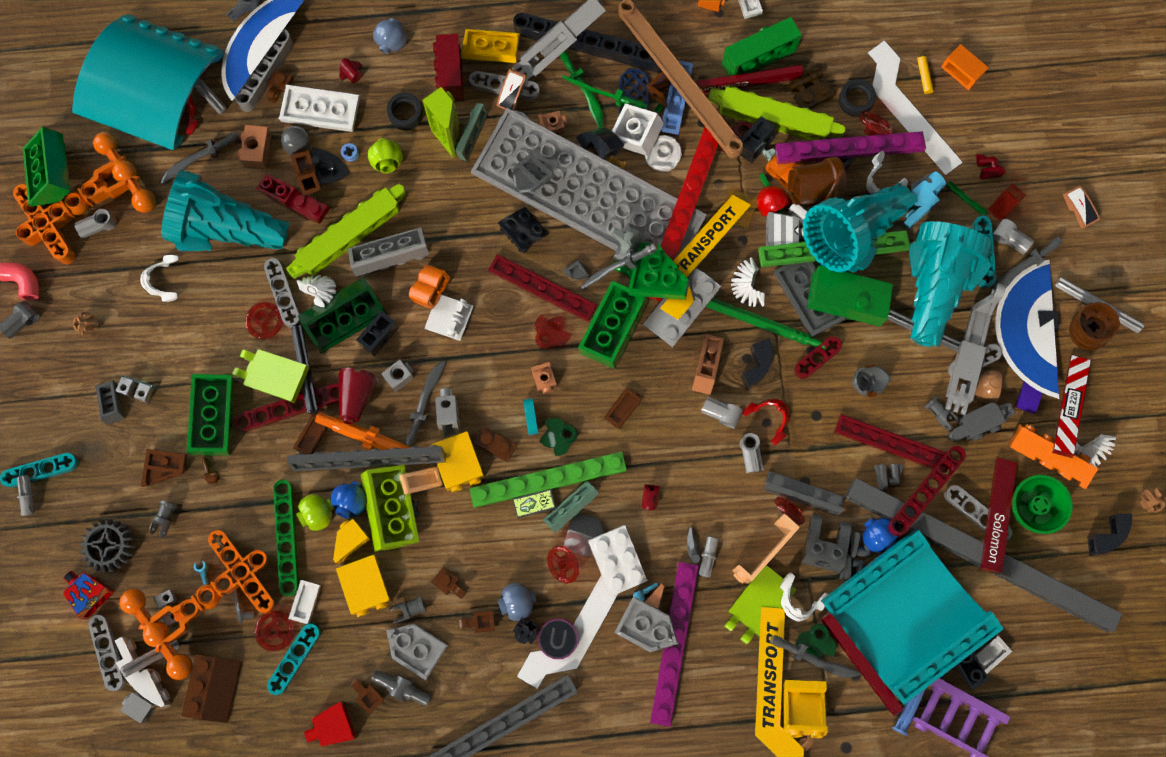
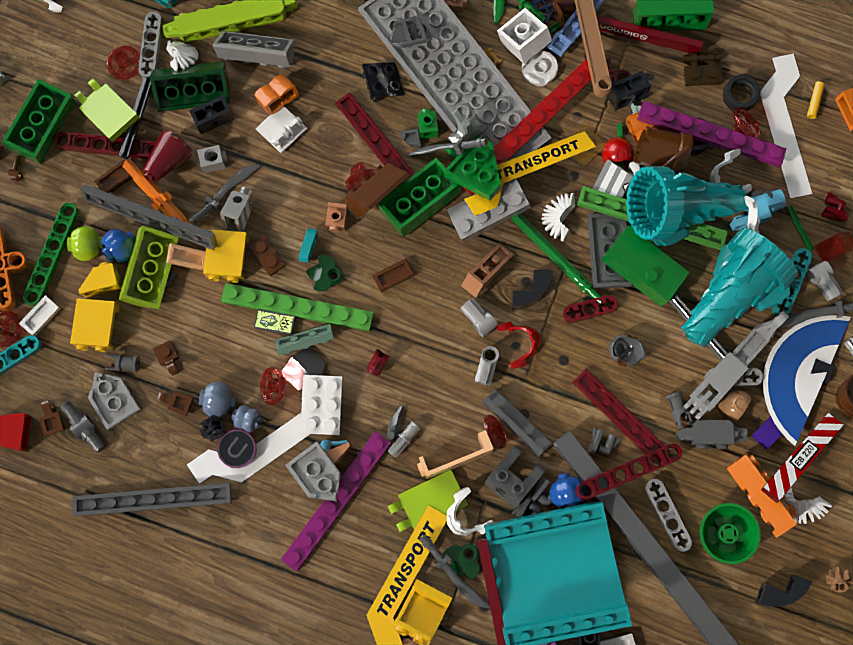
camera: 30 degrees right, 0 degrees up
black brick [576,128,624,159] -> none
lime hinge [708,86,845,141] -> none
dark red tile [980,458,1017,575] -> none
none -> sand blue piece [232,405,262,432]
none -> reddish brown slope [343,163,409,218]
none -> green brick [417,109,438,139]
none -> white helmet [744,196,760,233]

